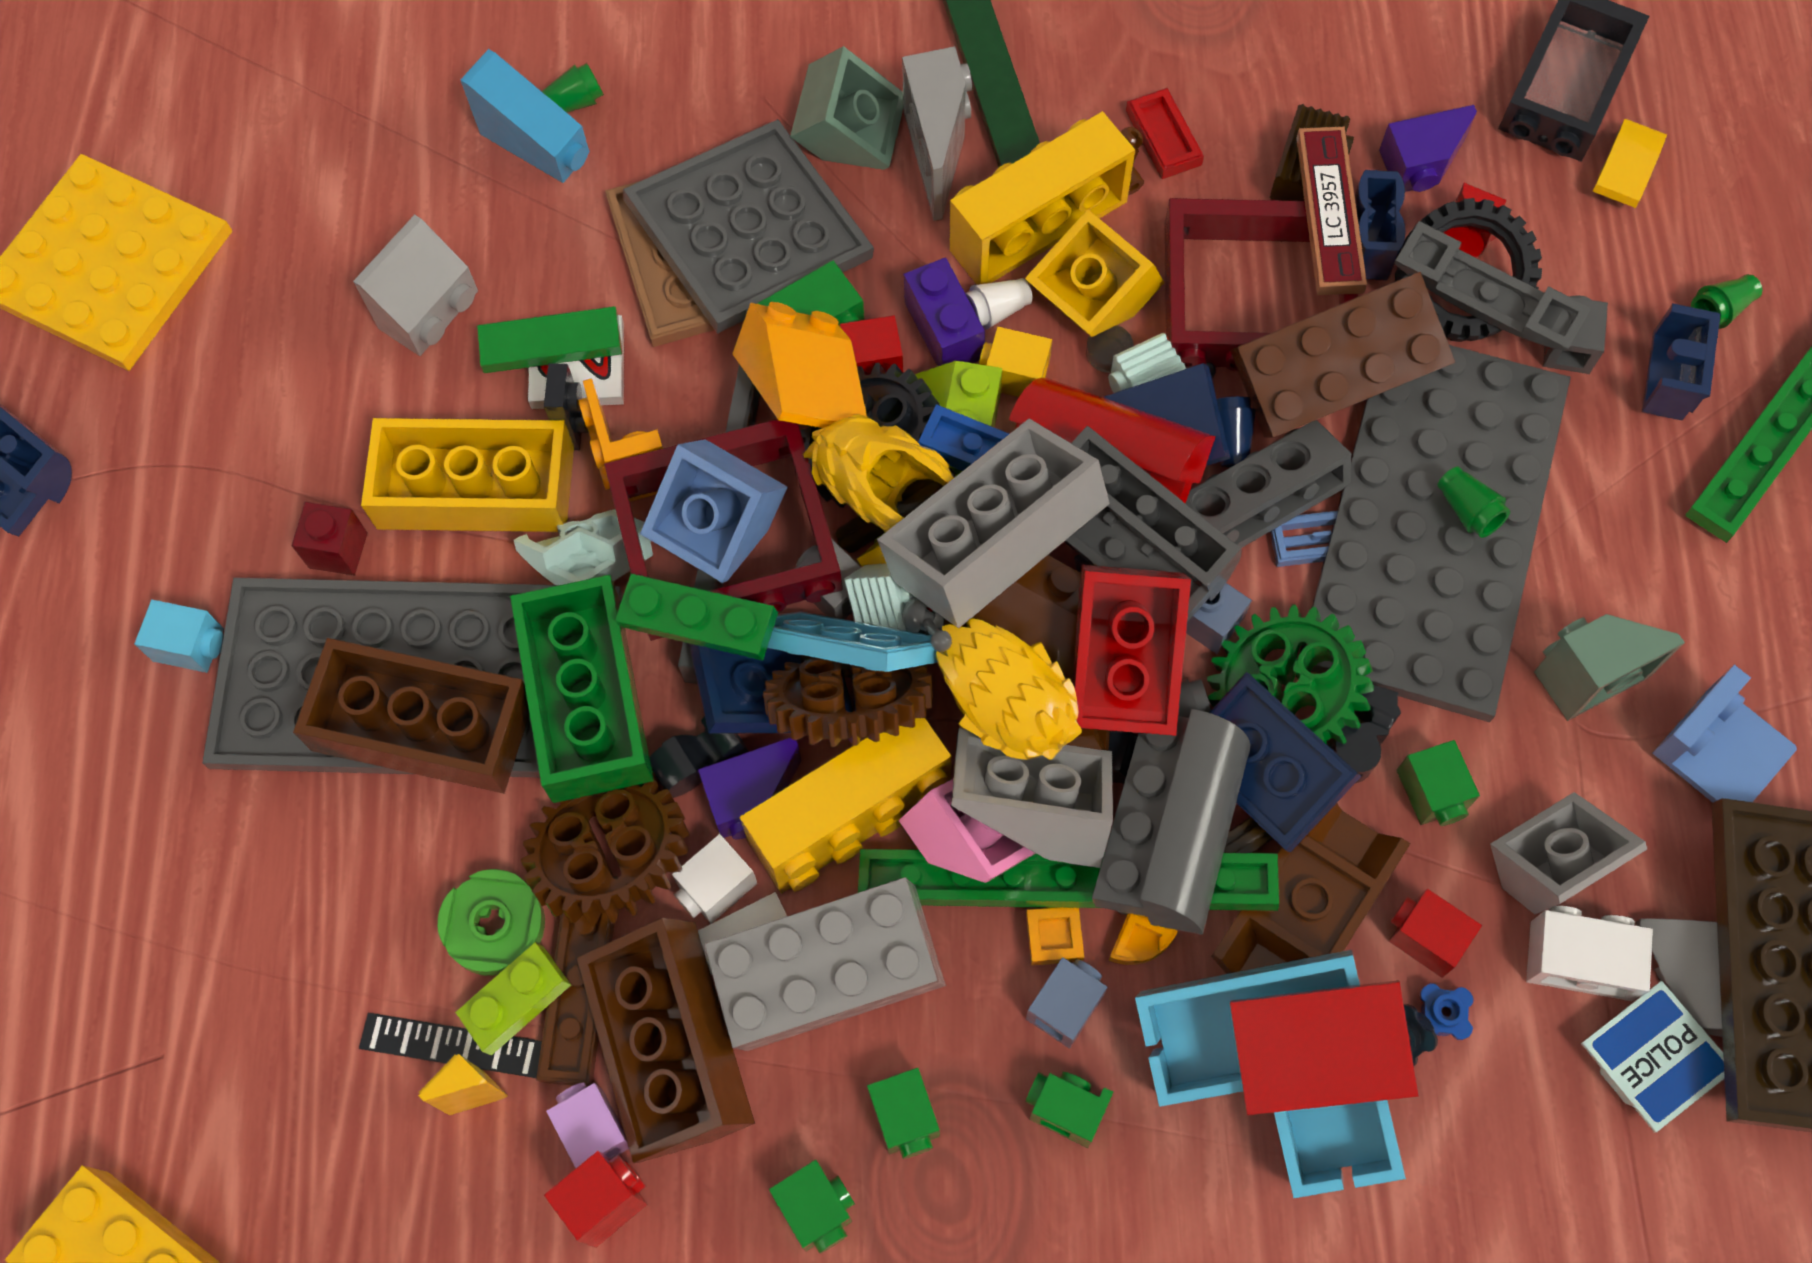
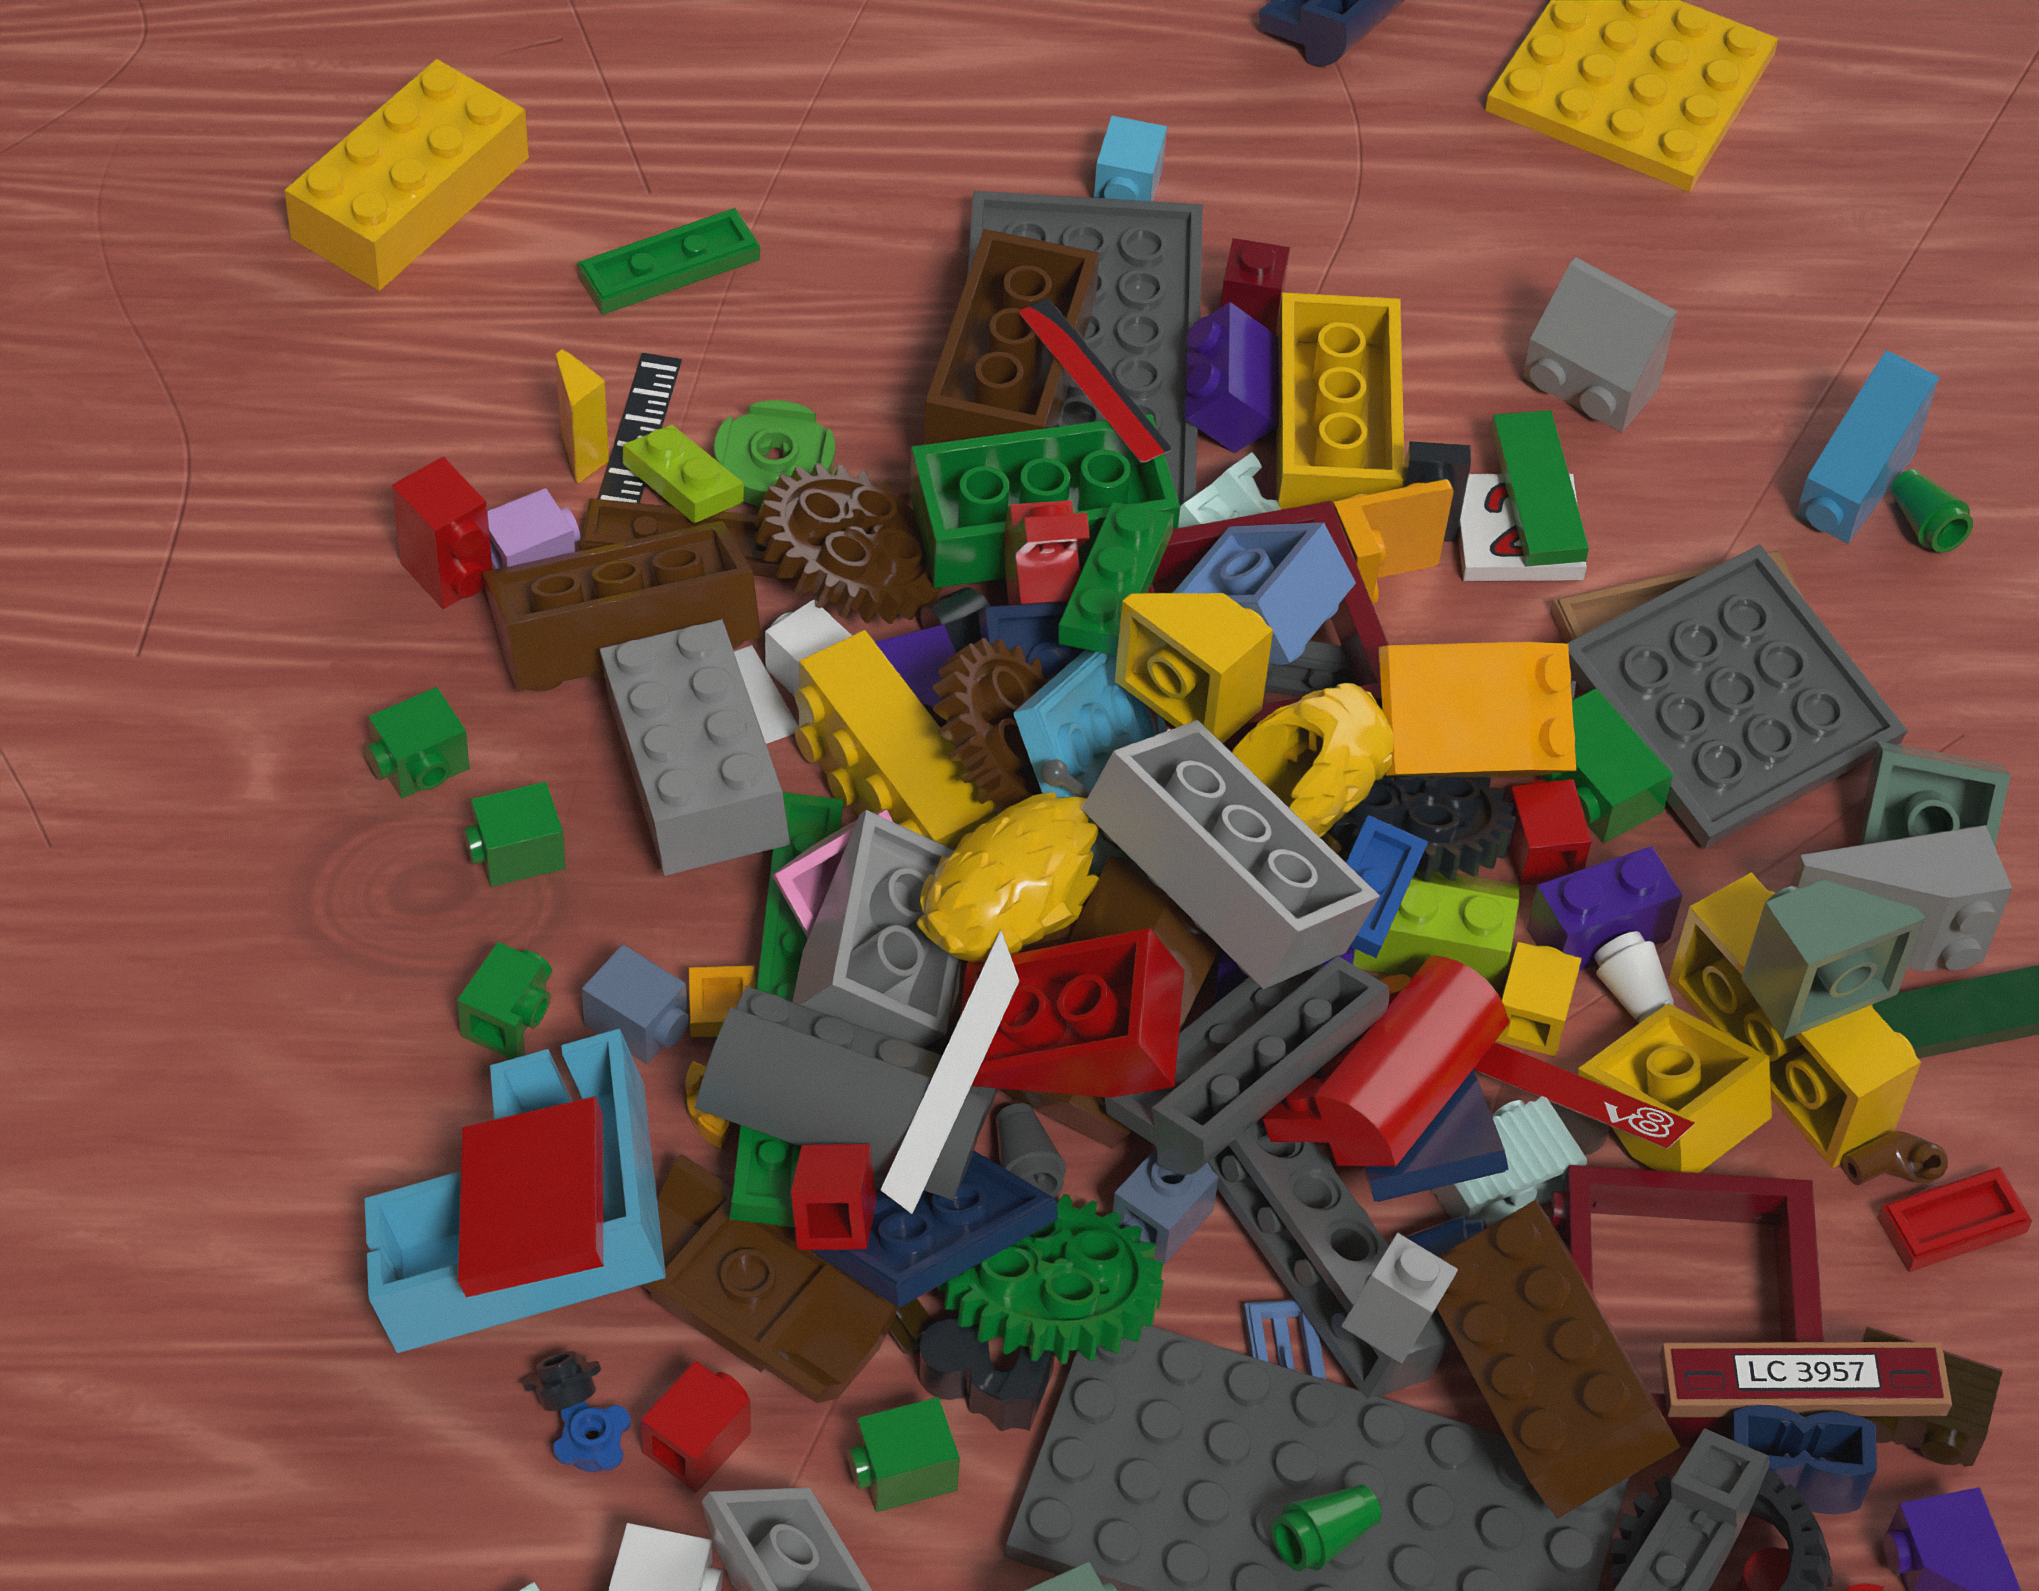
camera: 85 degrees right, 15 degrees down
none -> green tile [577,208,760,315]
none -> red brick [791,1144,877,1250]
none -> white sticker [881,930,1019,1214]
none -> red brick [1004,500,1090,605]
none -> red sticker [1020,299,1171,462]
none -> yellow slope [1115,593,1273,744]
none -> dark purple brick [1185,302,1279,453]
none -> light grey brick [1341,1233,1458,1364]
none -> red sticker [1474,1042,1696,1149]
none -> sand green slope [1741,879,1926,1040]

